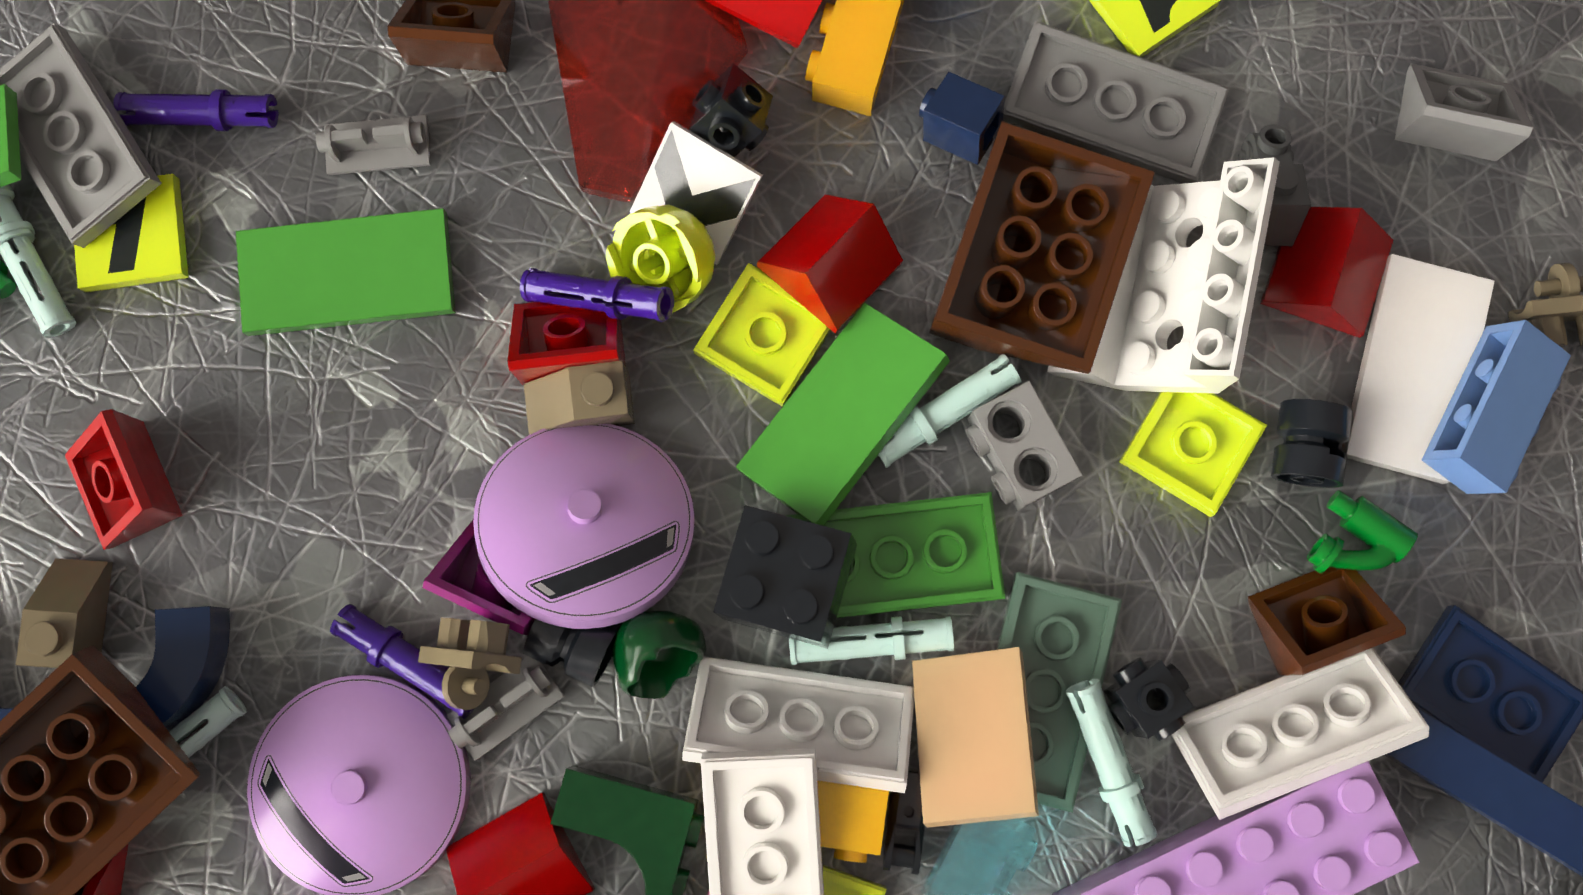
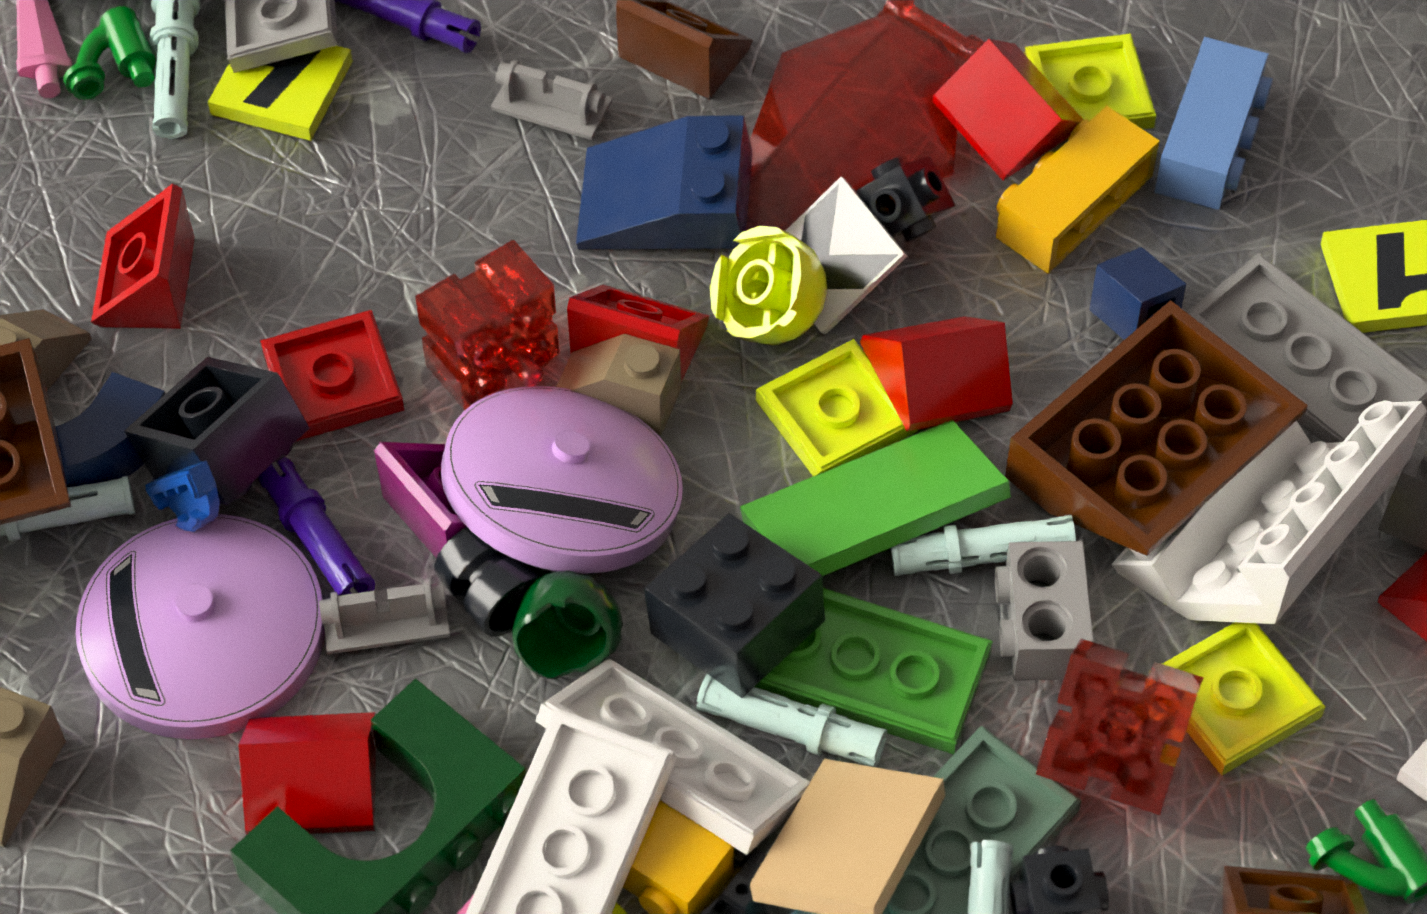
camera: 25 degrees right, 25 degrees down
bright green tile [236,208,456,336] -> none
dark tan hips [418,617,522,710] -> none
dark purple pin [520,268,674,322] -> none
black wheel [1271,399,1353,488] -> none
none -> black brick [124,357,310,505]
none -> blue tile [145,460,220,532]
none -> red tile [260,310,405,441]
none -> clear red brick [415,239,560,411]
none -> dark blue slope [576,115,753,249]
none -> clear red brick [1035,638,1204,815]

